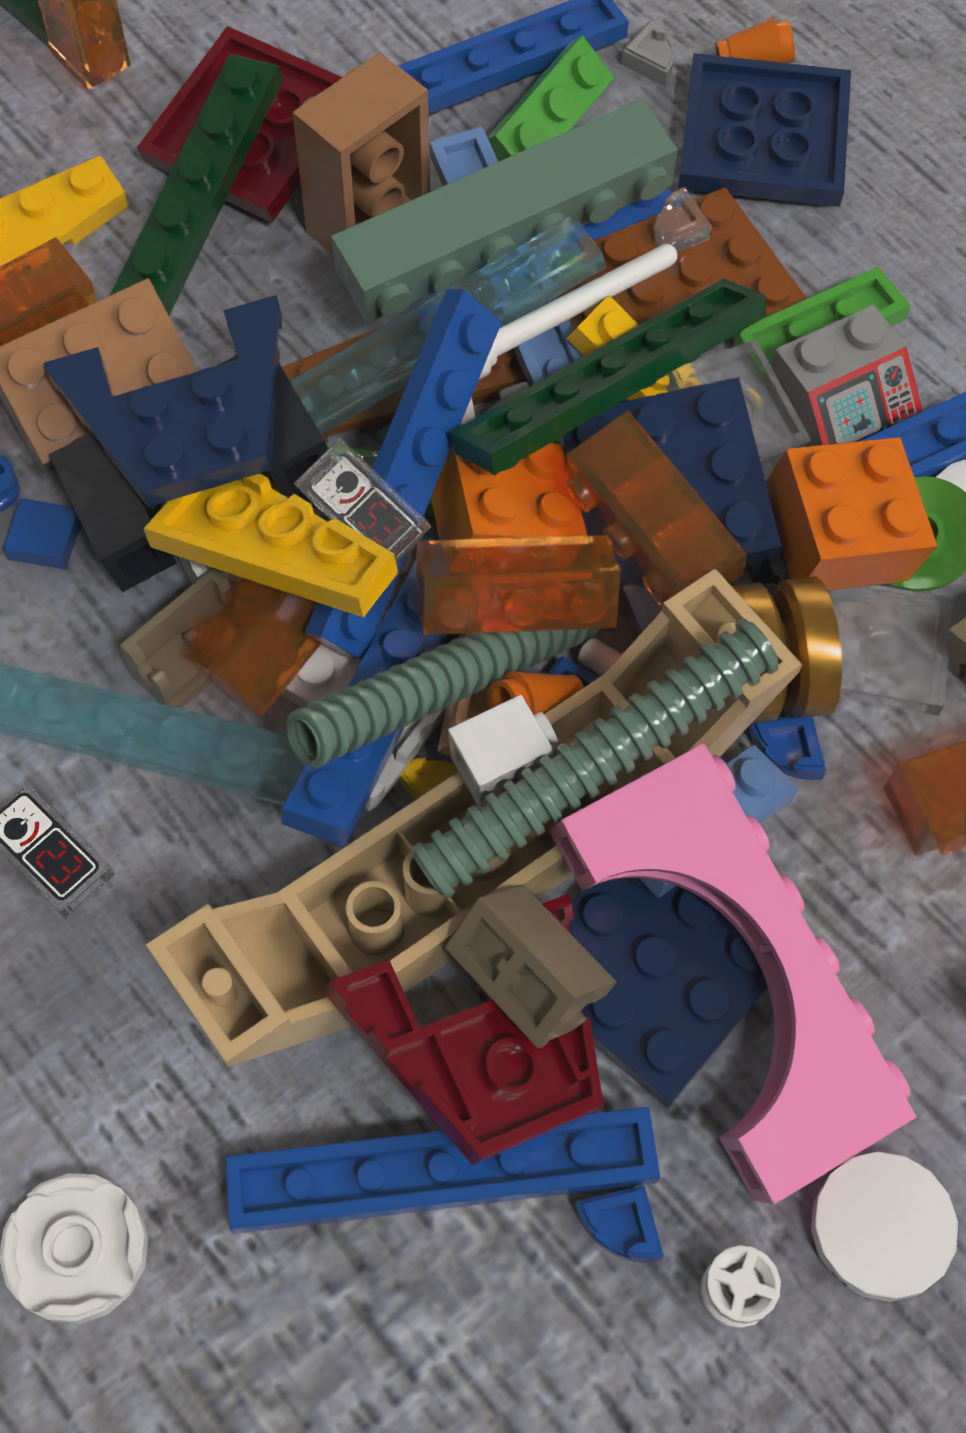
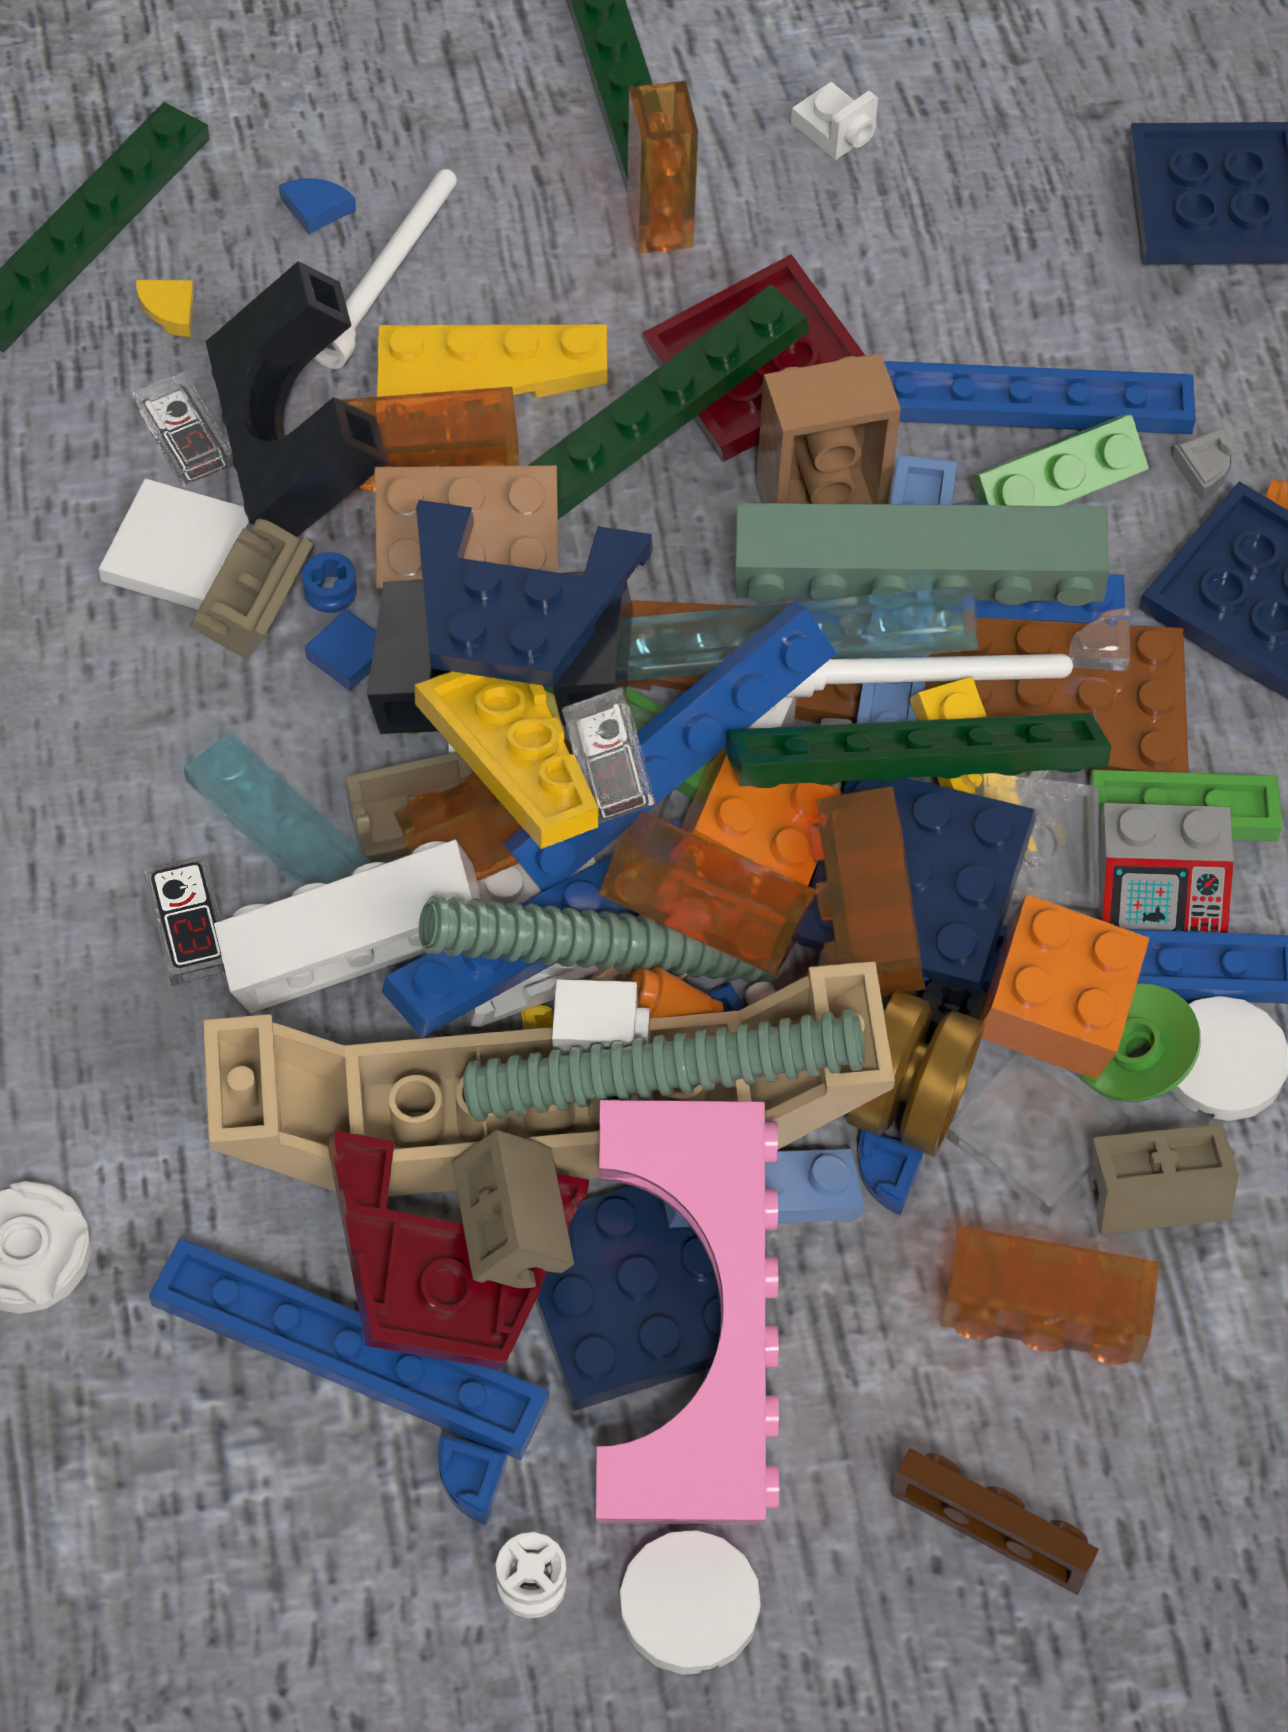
camera: 30 degrees right, 5 degrees down
none -> white brick [214,839,483,1013]

